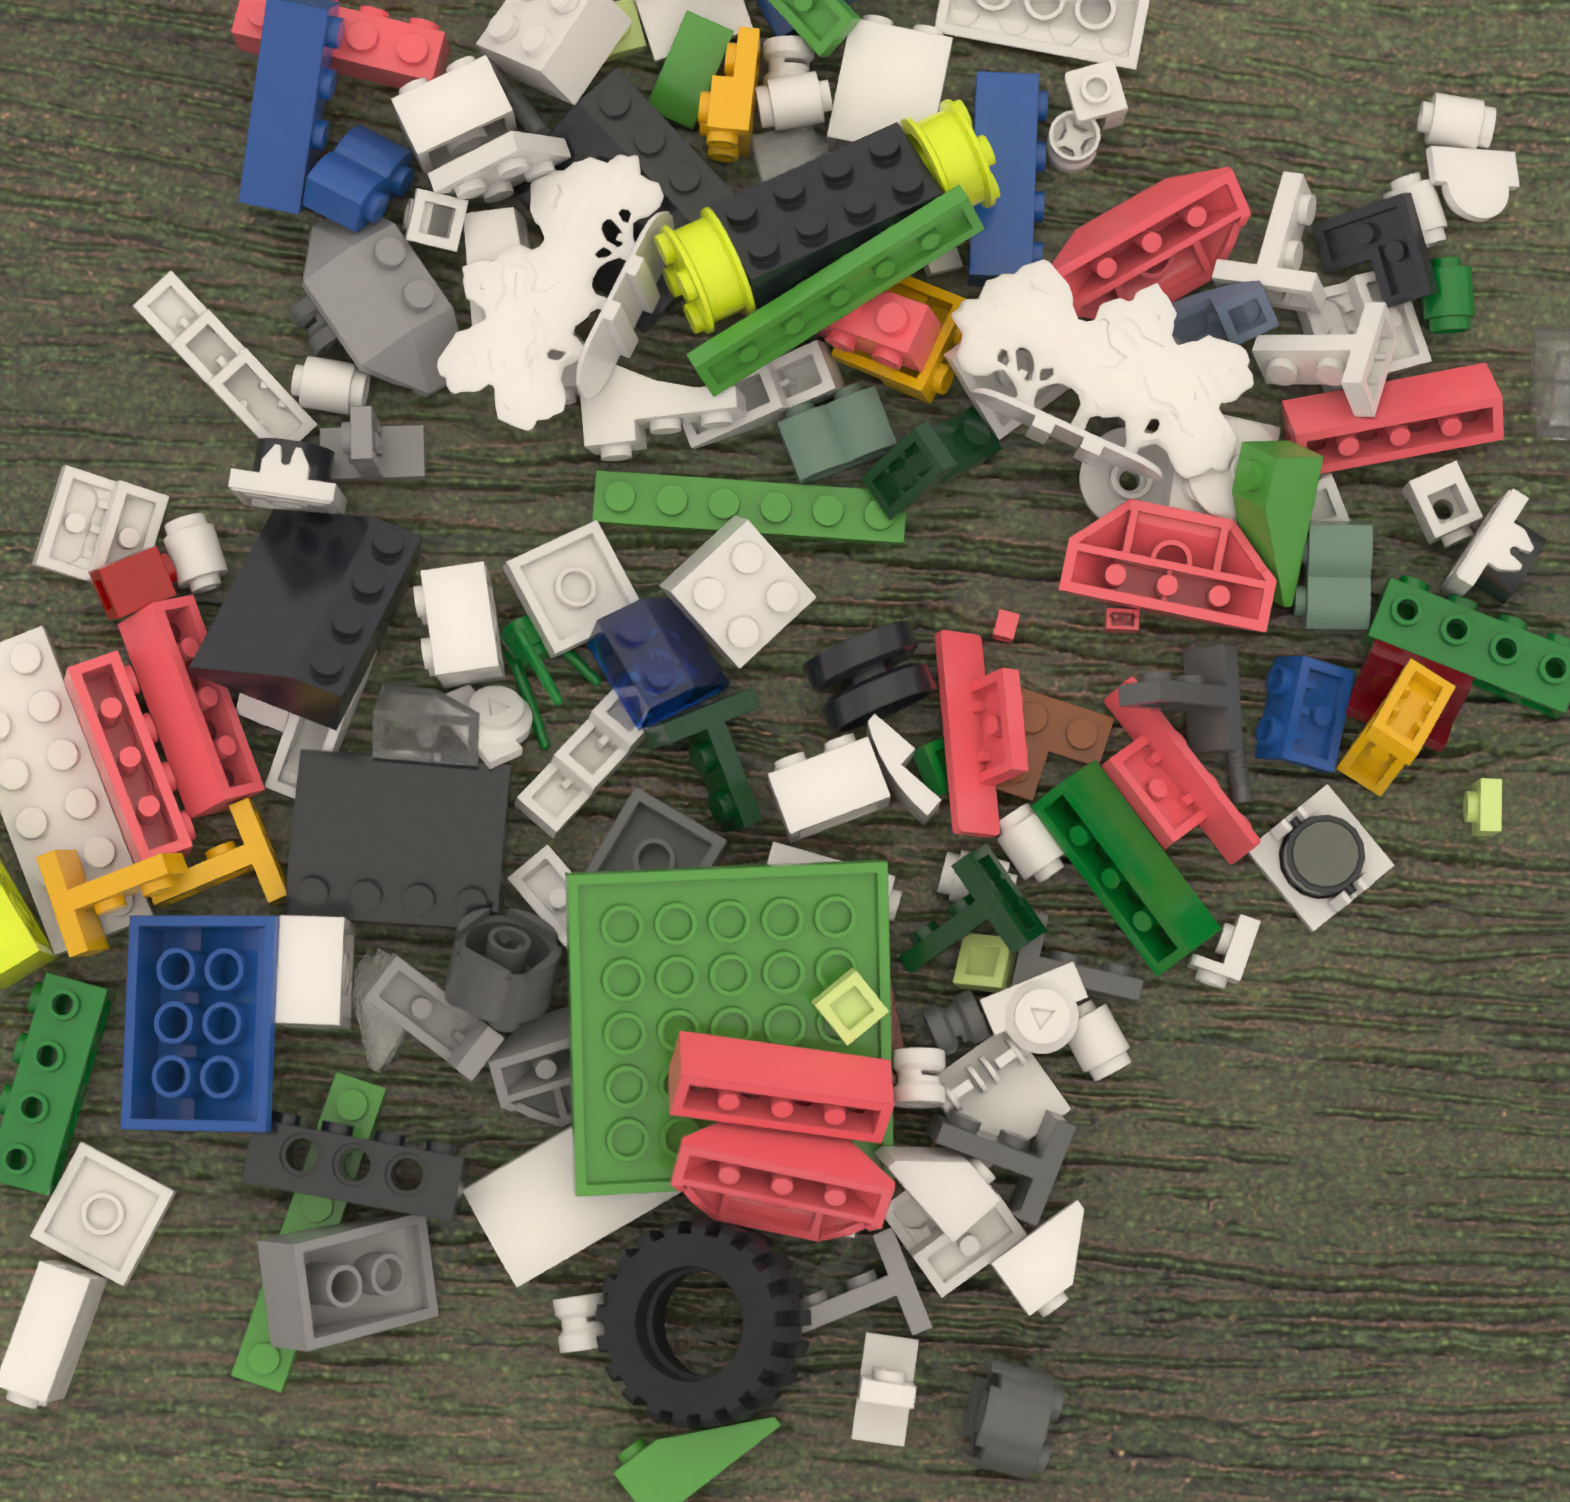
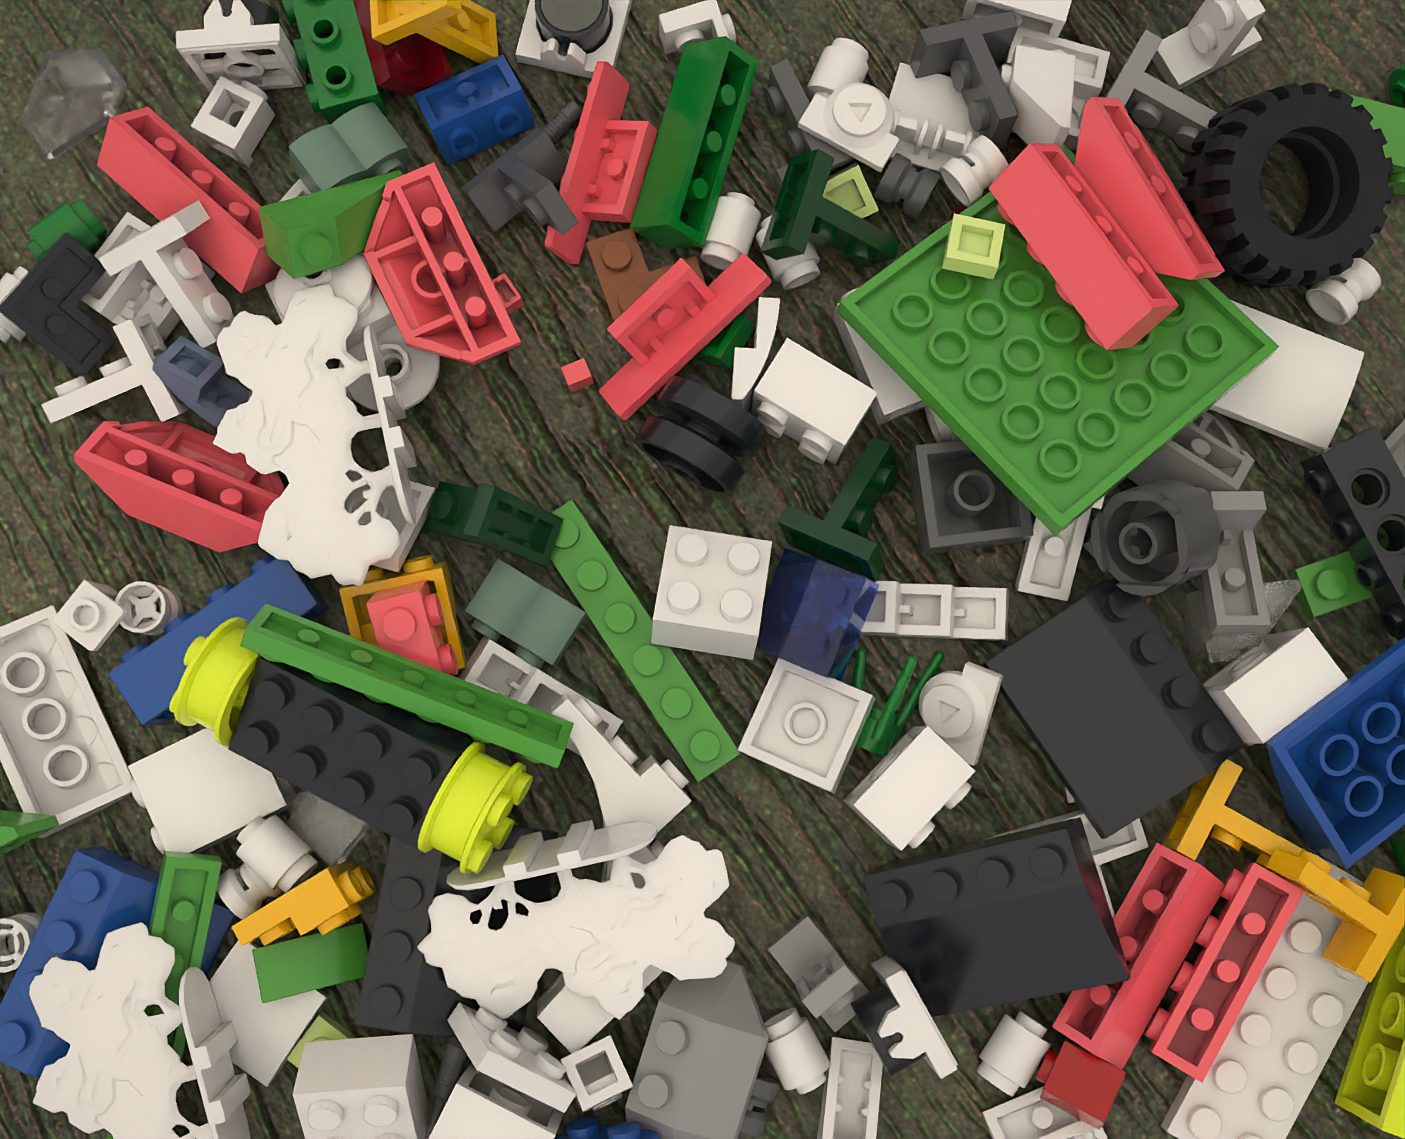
camera: 130 degrees left, 0 degrees up
clear slope [372,685,480,766] -> none

